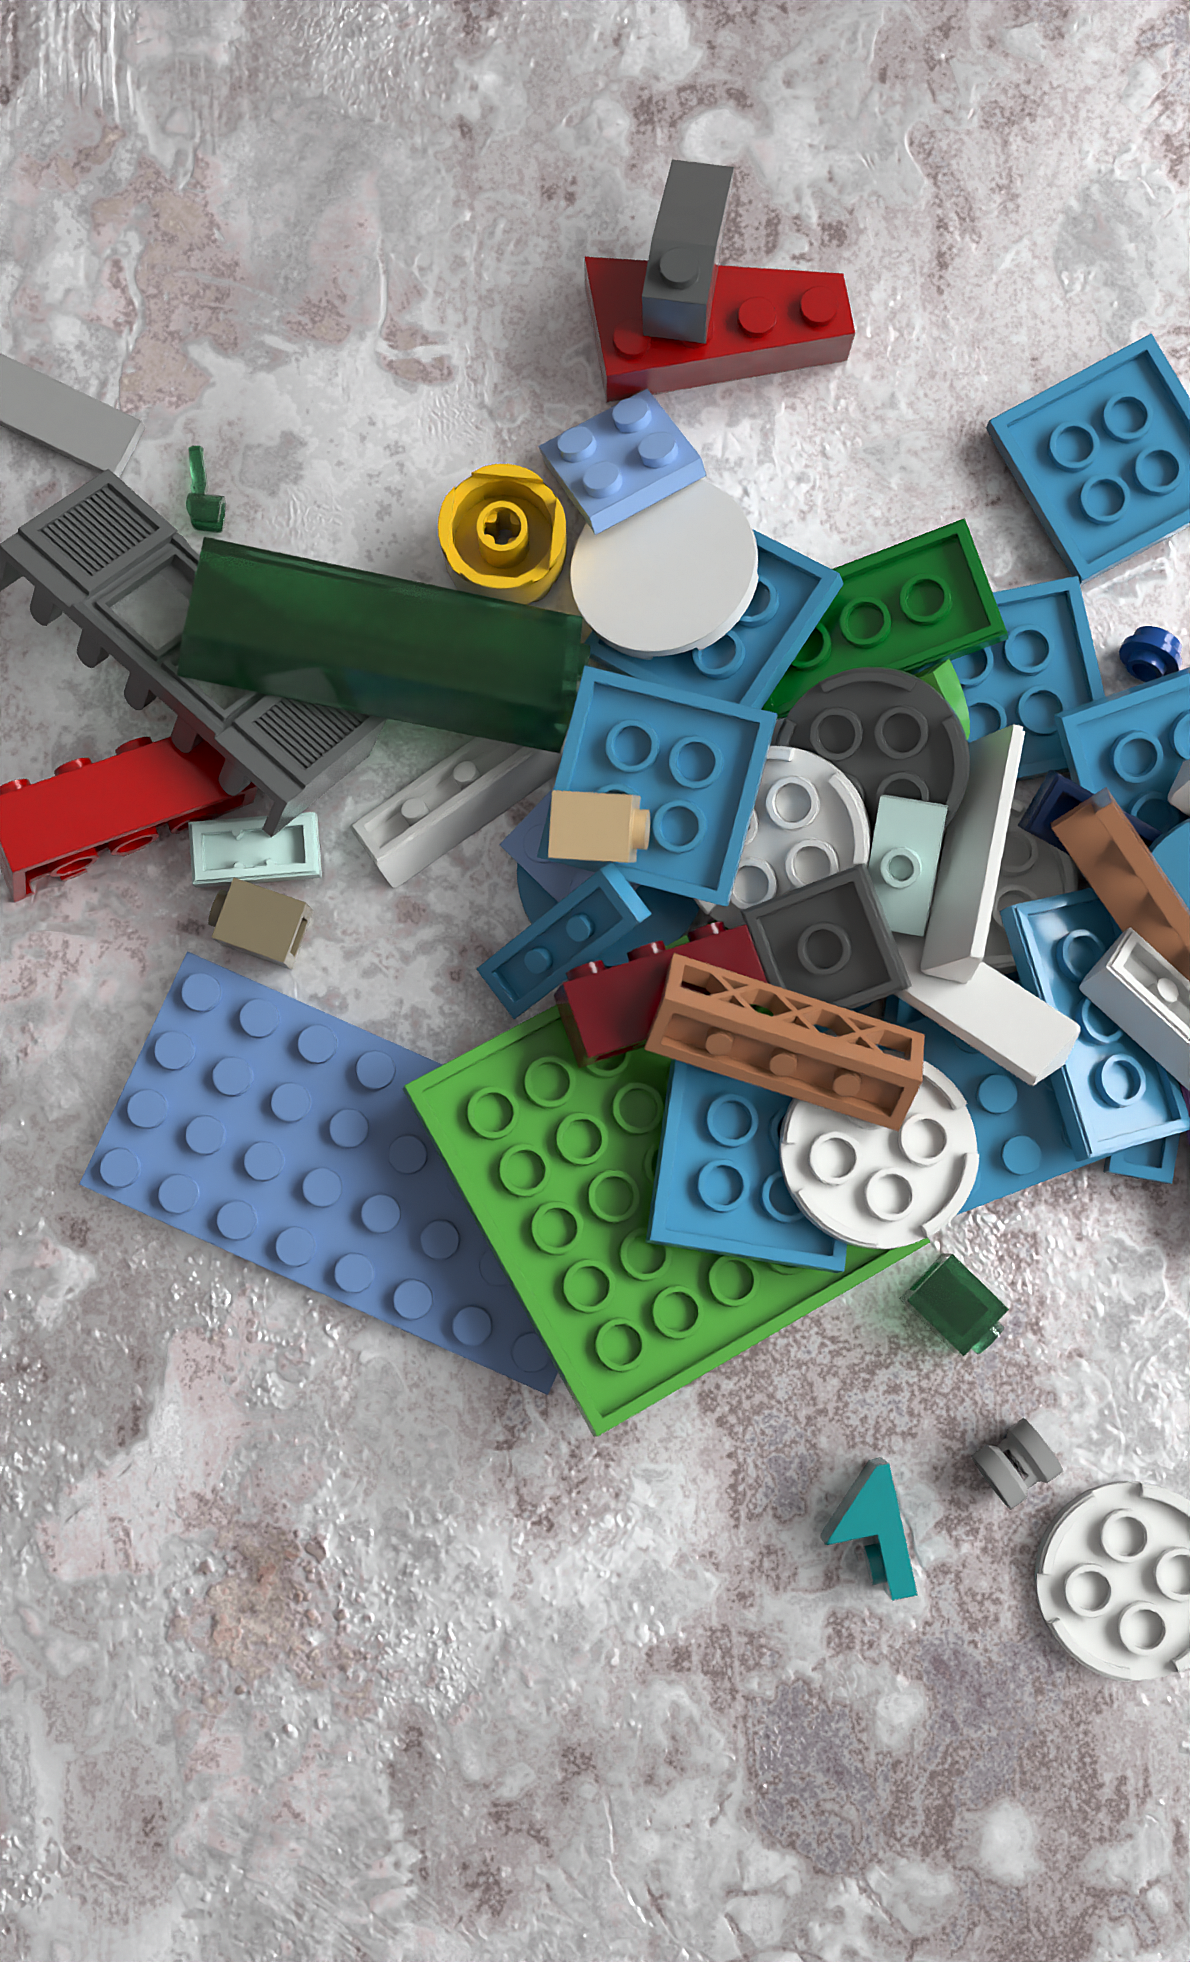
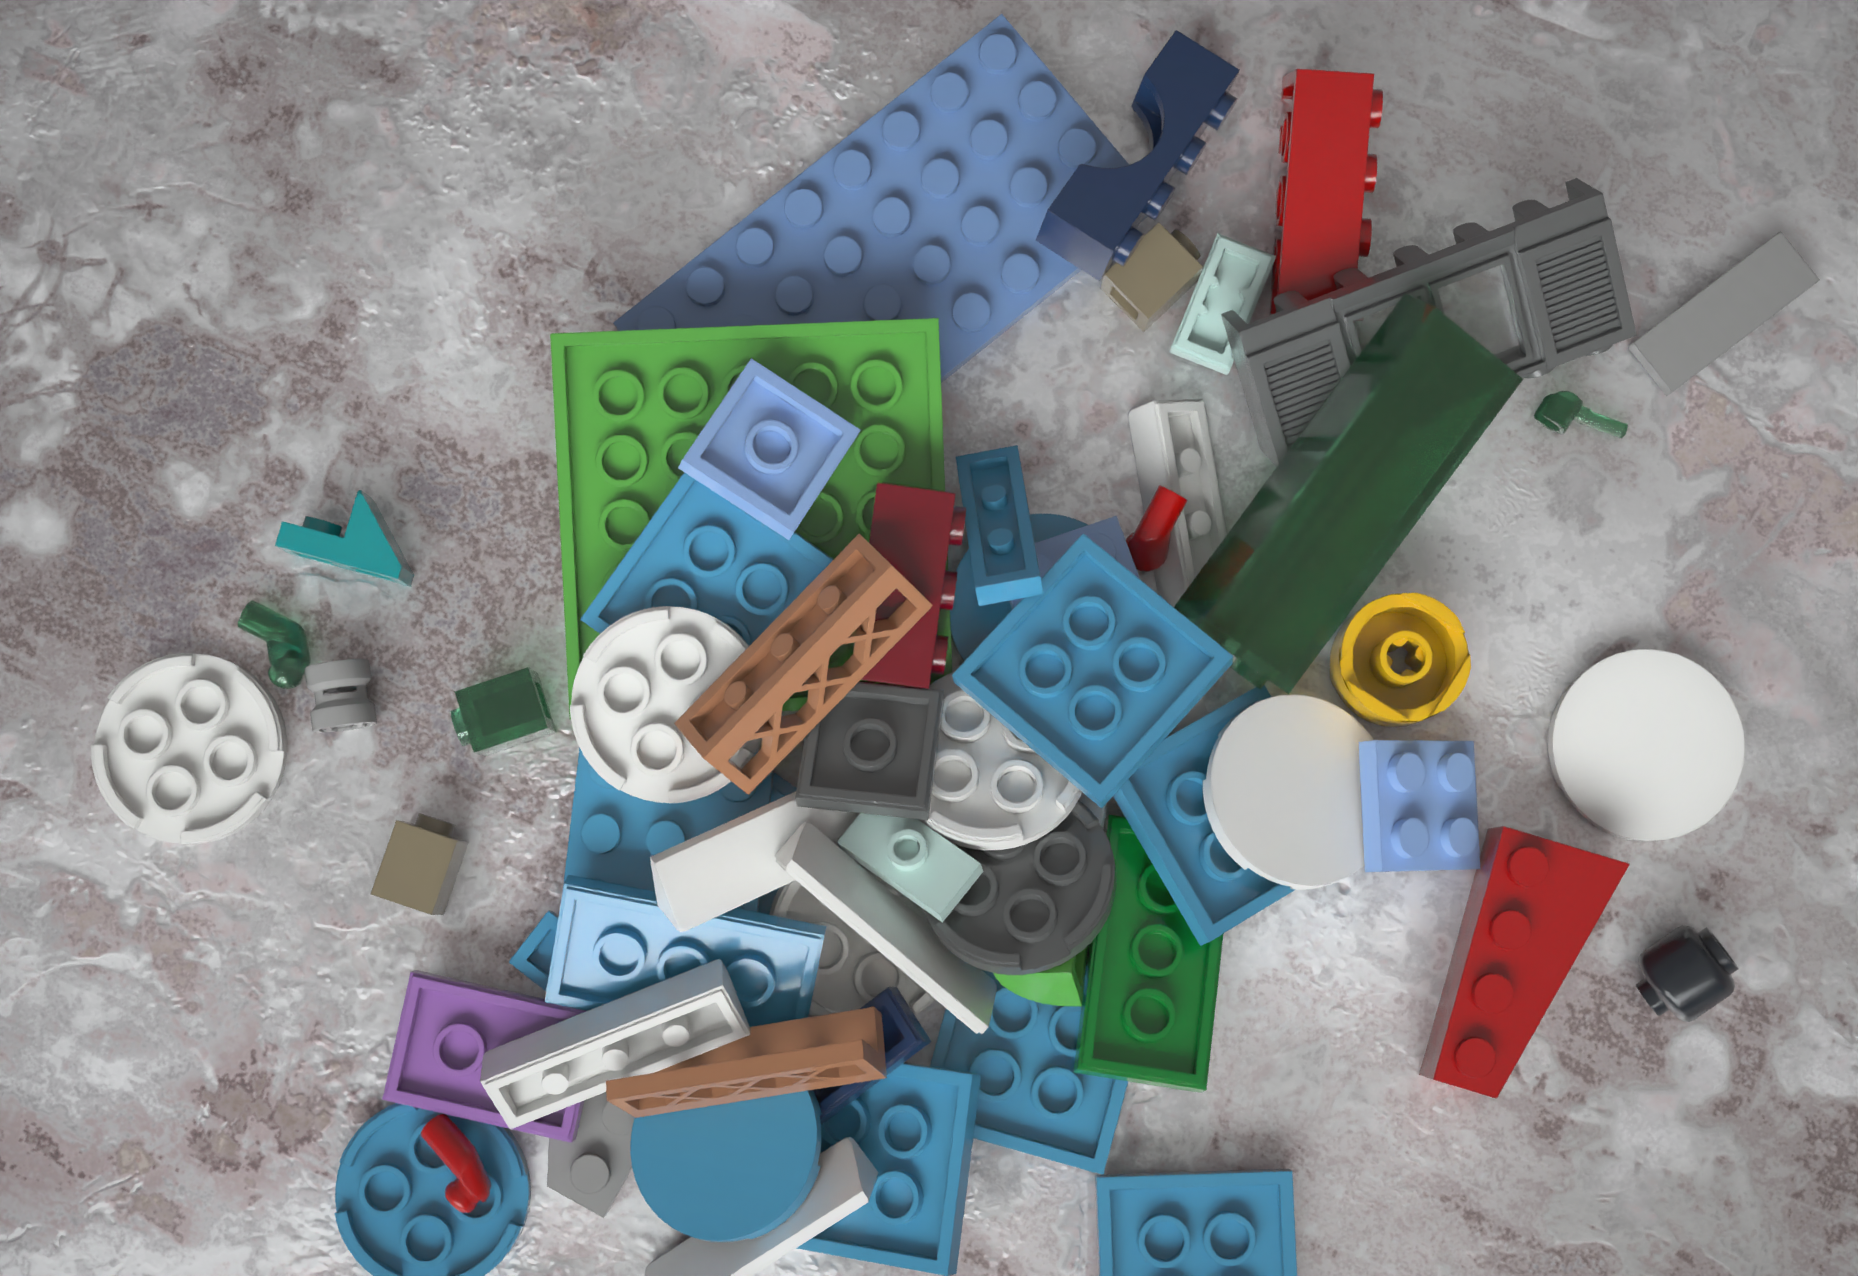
camera: 120 degrees right, 0 degrees up
tan brick [548,790,650,863] -> none
dark grey slope [642,159,734,344] -> none
blue plate [1119,626,1182,682] -> none
none -> clear green arm [237,600,311,689]
none -> dark tan brick [370,813,469,915]
none -> light blue plate [679,358,861,540]
none -> dark blue arch [1036,30,1240,281]
none -> red arm [1126,485,1188,572]
none -> white tile [1548,649,1745,841]
none -> black head [1636,925,1739,1022]

